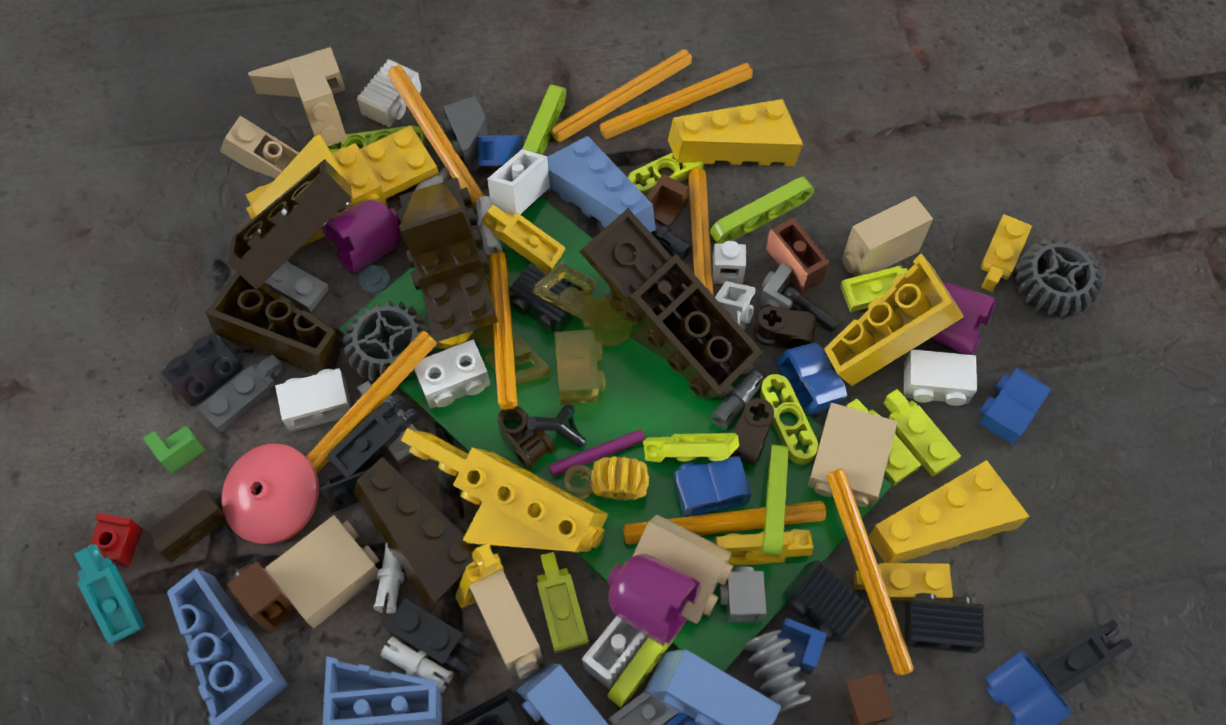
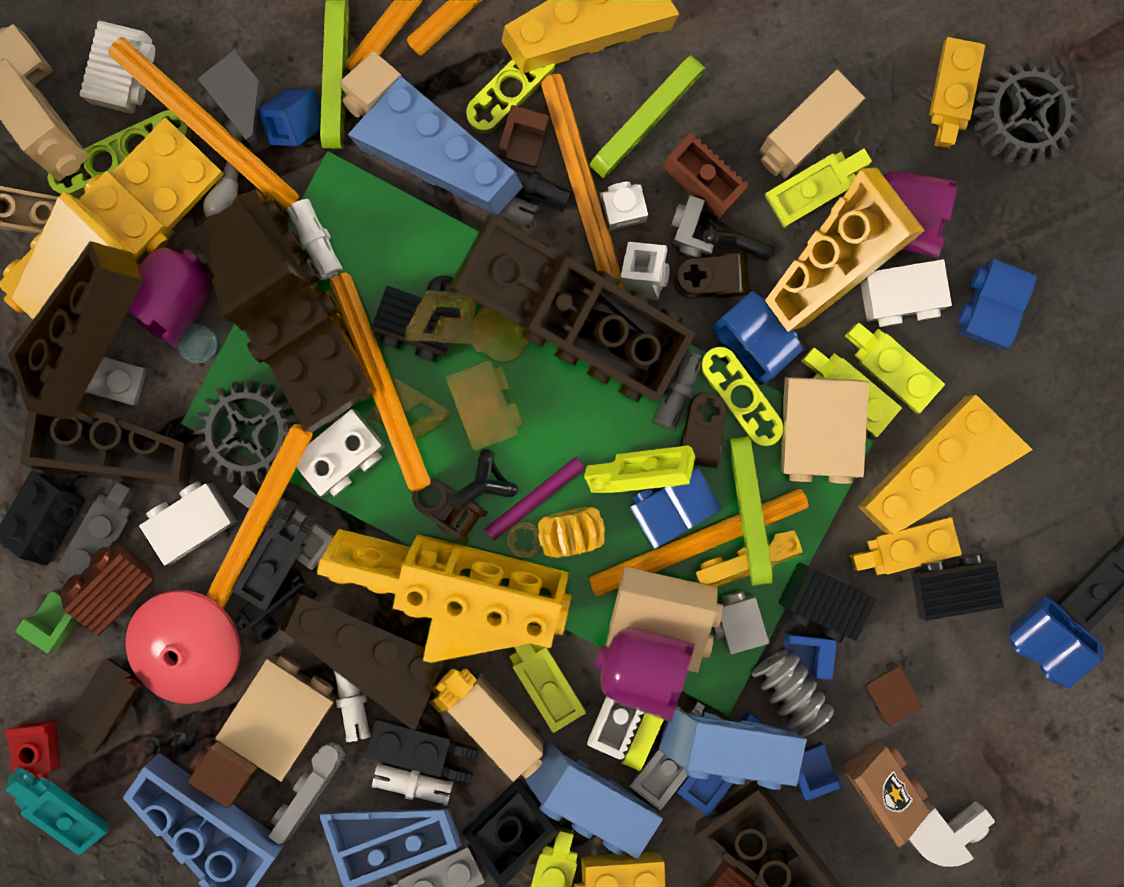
camera: 20 degrees left, 25 degrees up
yellow hinge [481,204,566,274] -> none
white brick [488,149,550,215] -> none
light orange axle [826,469,914,675] -> none
none -> copper brick [60,540,155,636]
none -> light grey hinge [268,742,346,845]
none -> tan brick [340,51,402,117]

